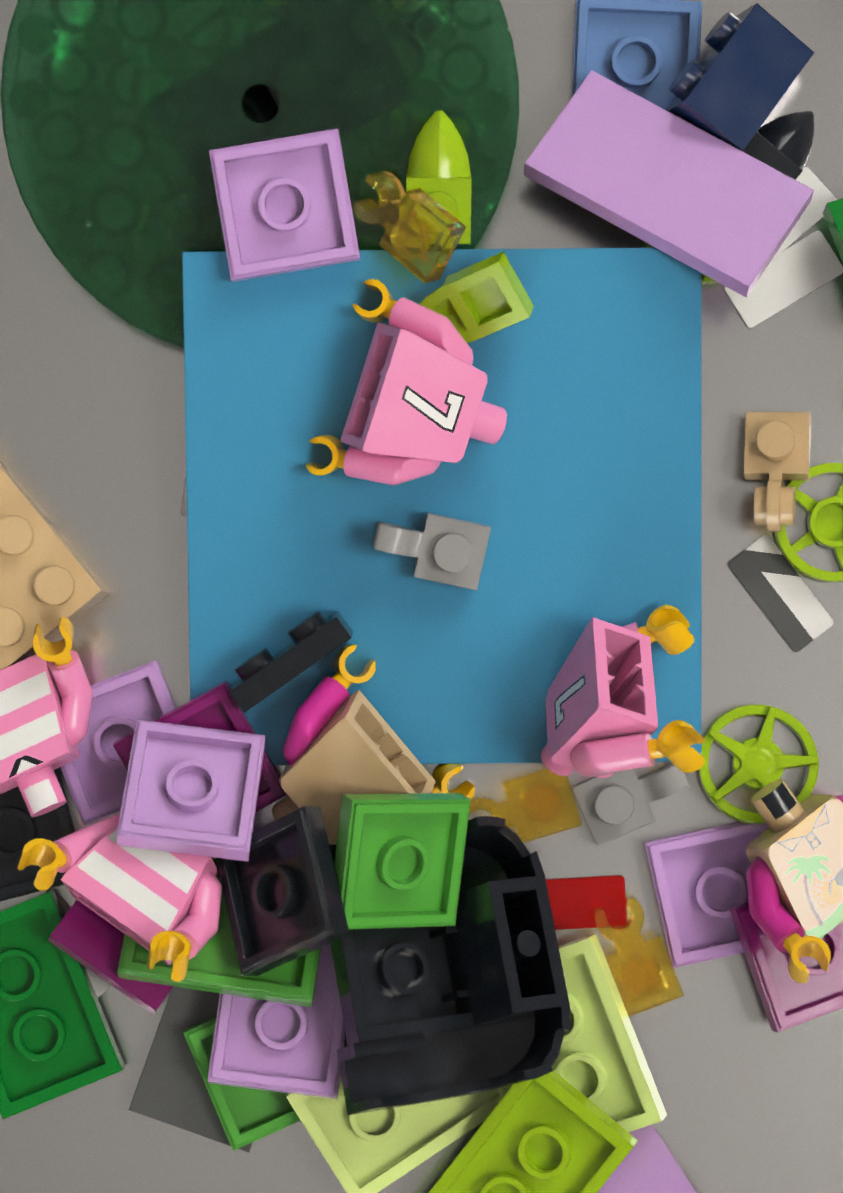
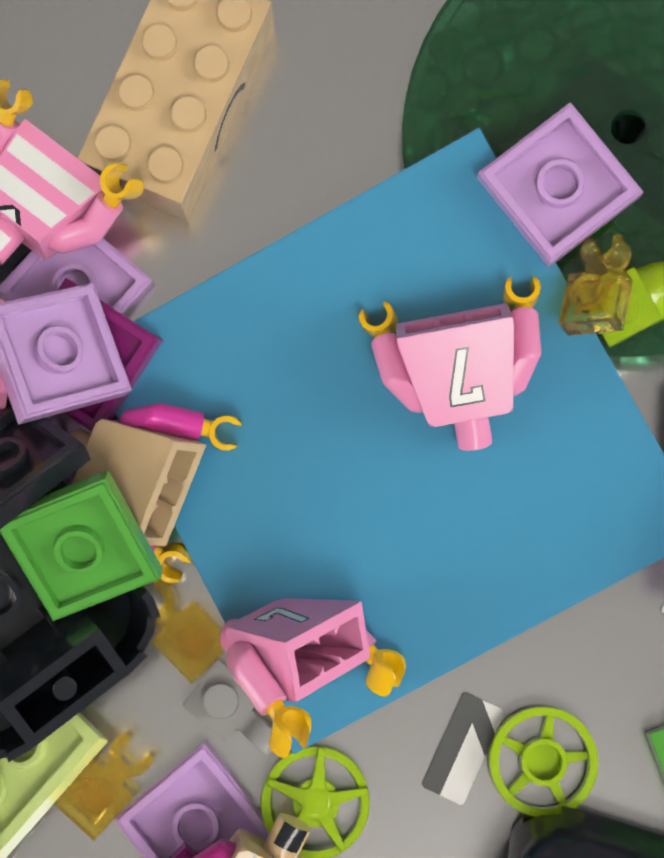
camera: 60 degrees right, 5 degrees down
black plate [229,611,353,713] -> none
light grey plate [373,512,491,590] -> none
lime plate [419,251,534,343] -> none
red sticker [546,875,627,930] -> none
tan plate [744,412,811,532] -> none

